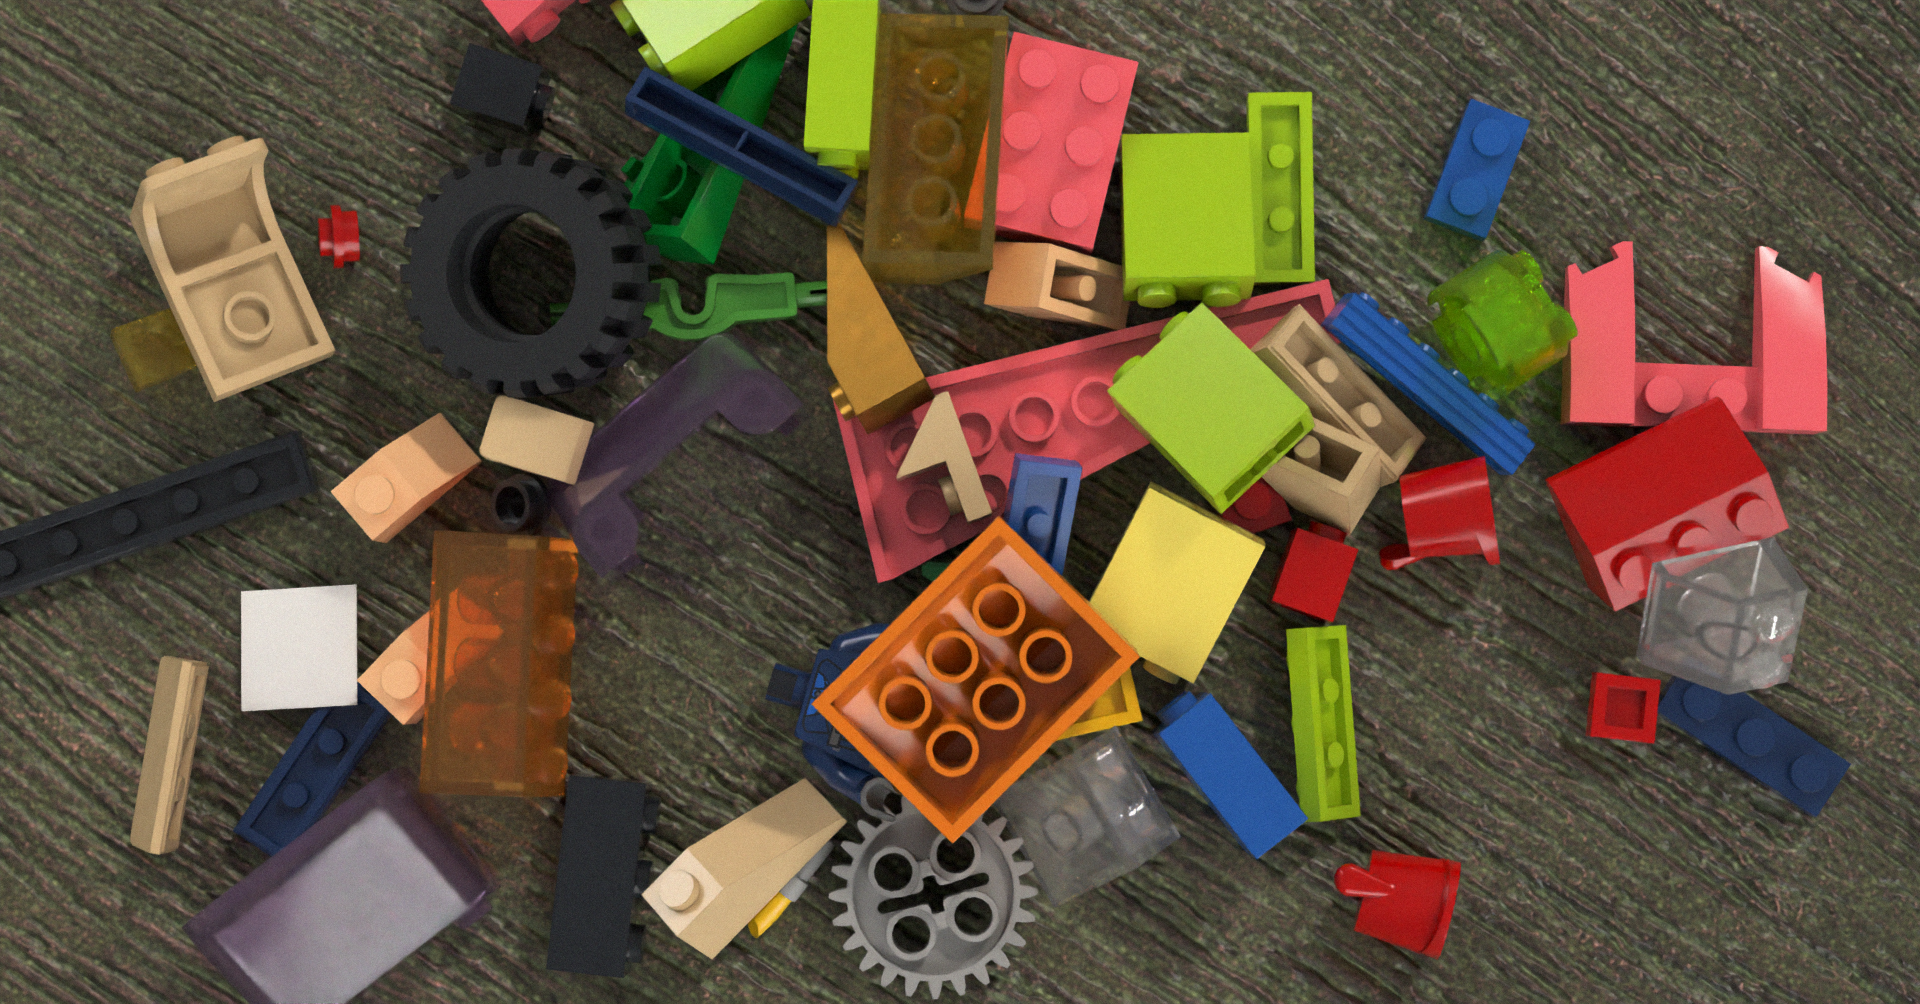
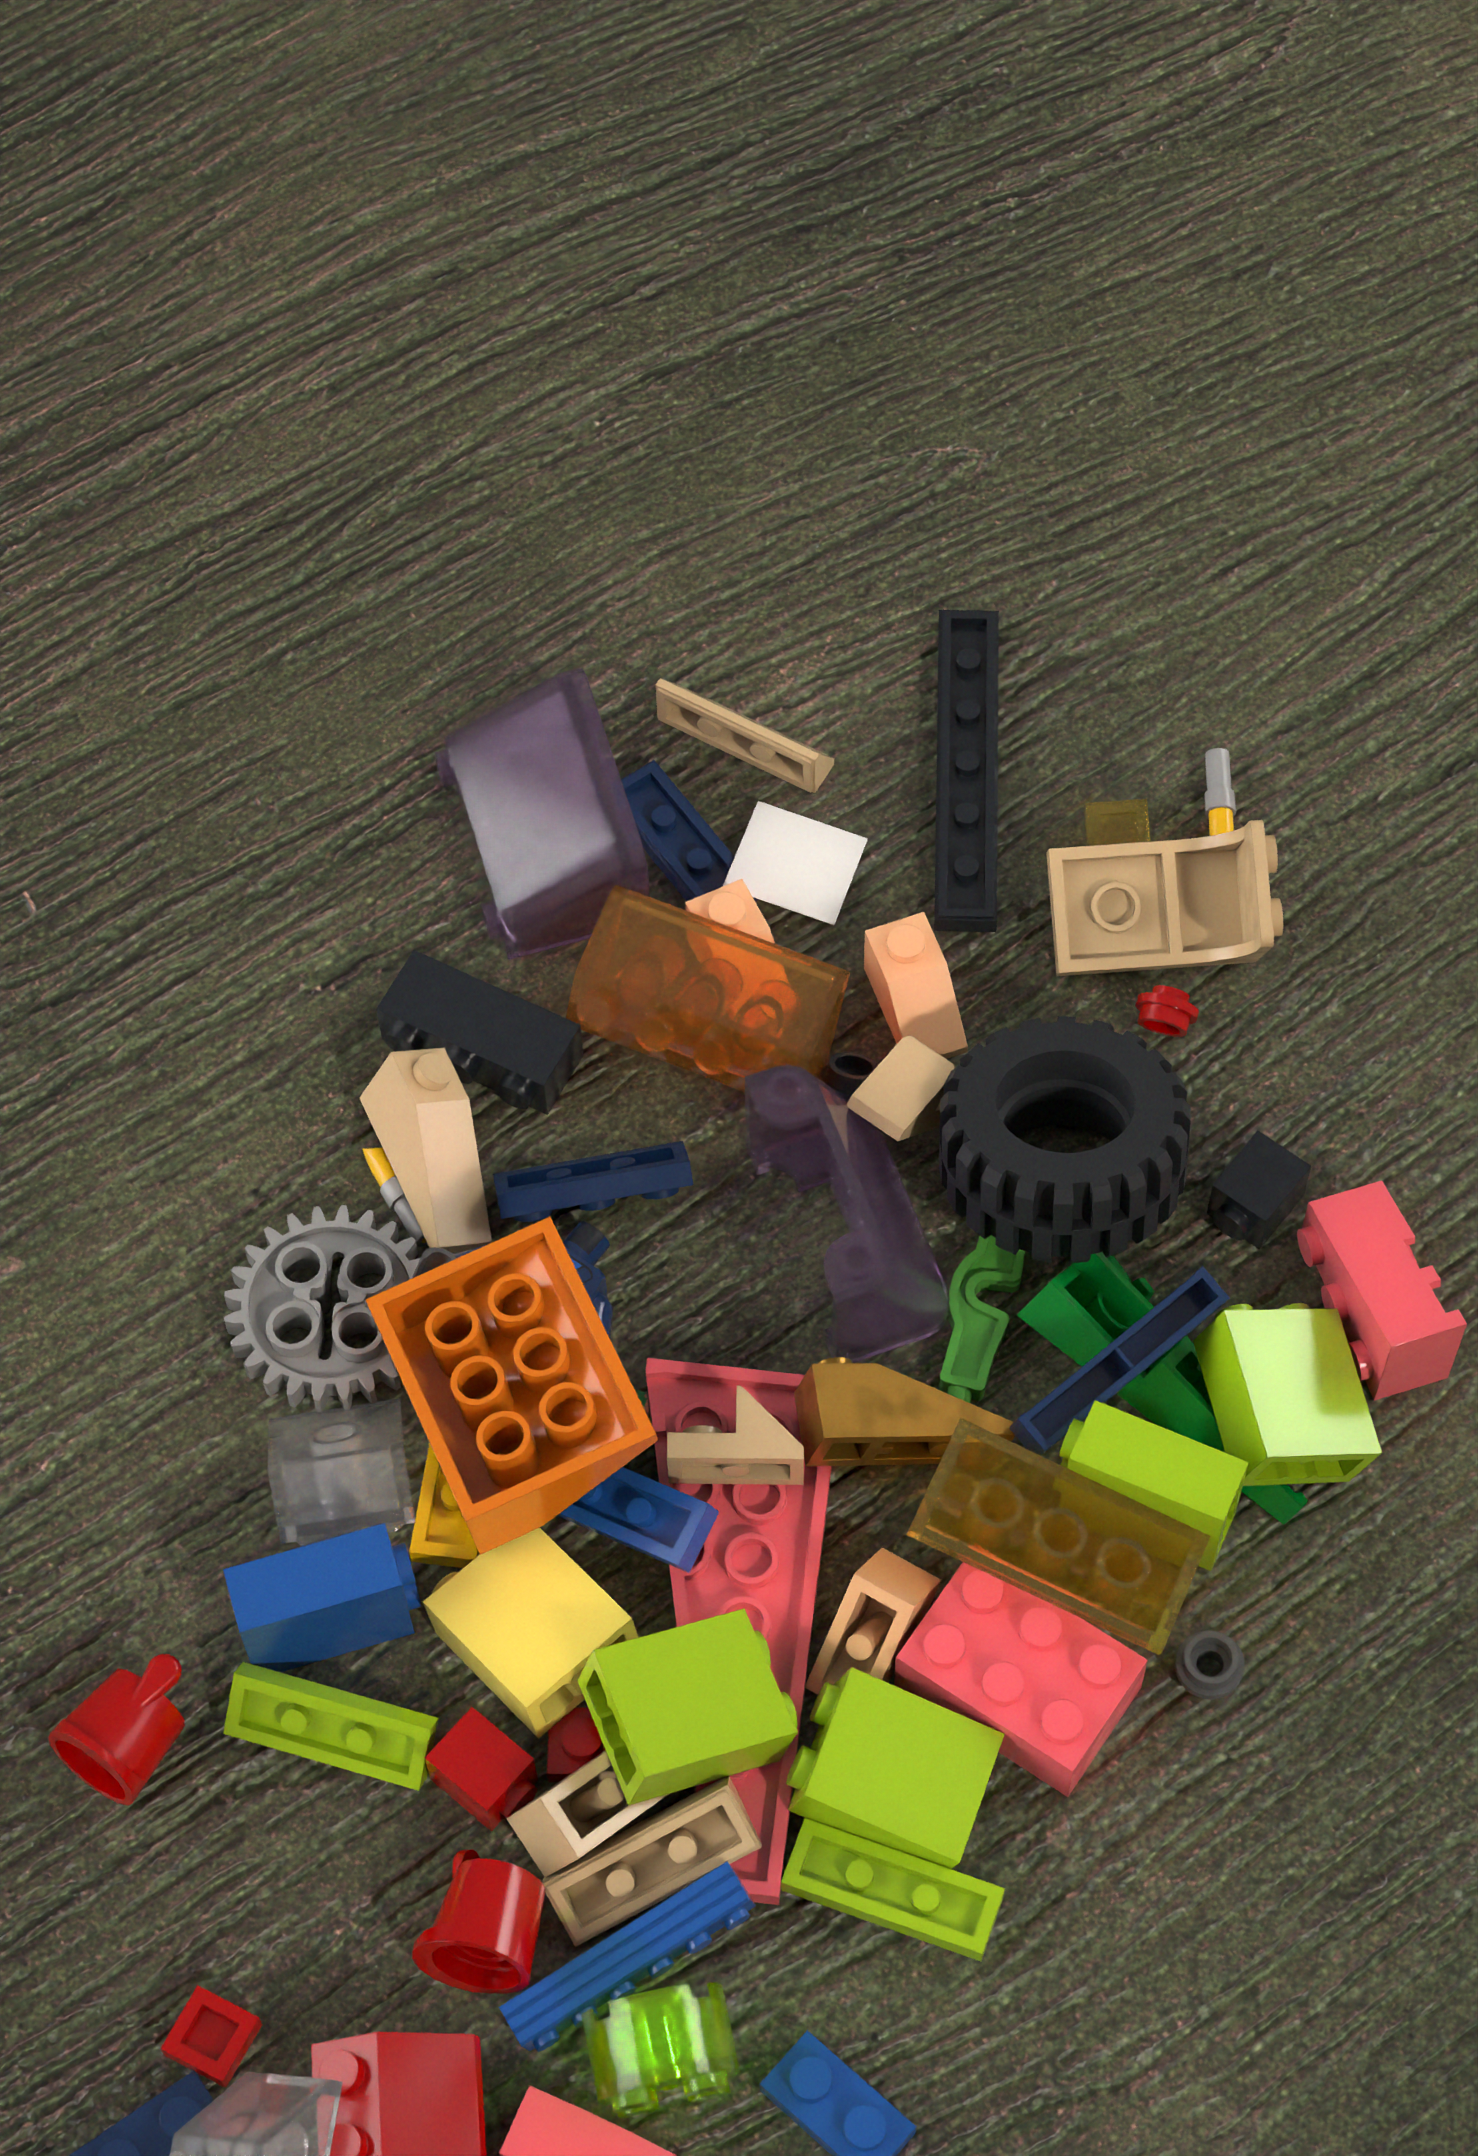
camera: 110 degrees right, 25 degrees down
none -> dark blue plate [493,1141,693,1222]
none -> light grey piece [1204,748,1236,836]

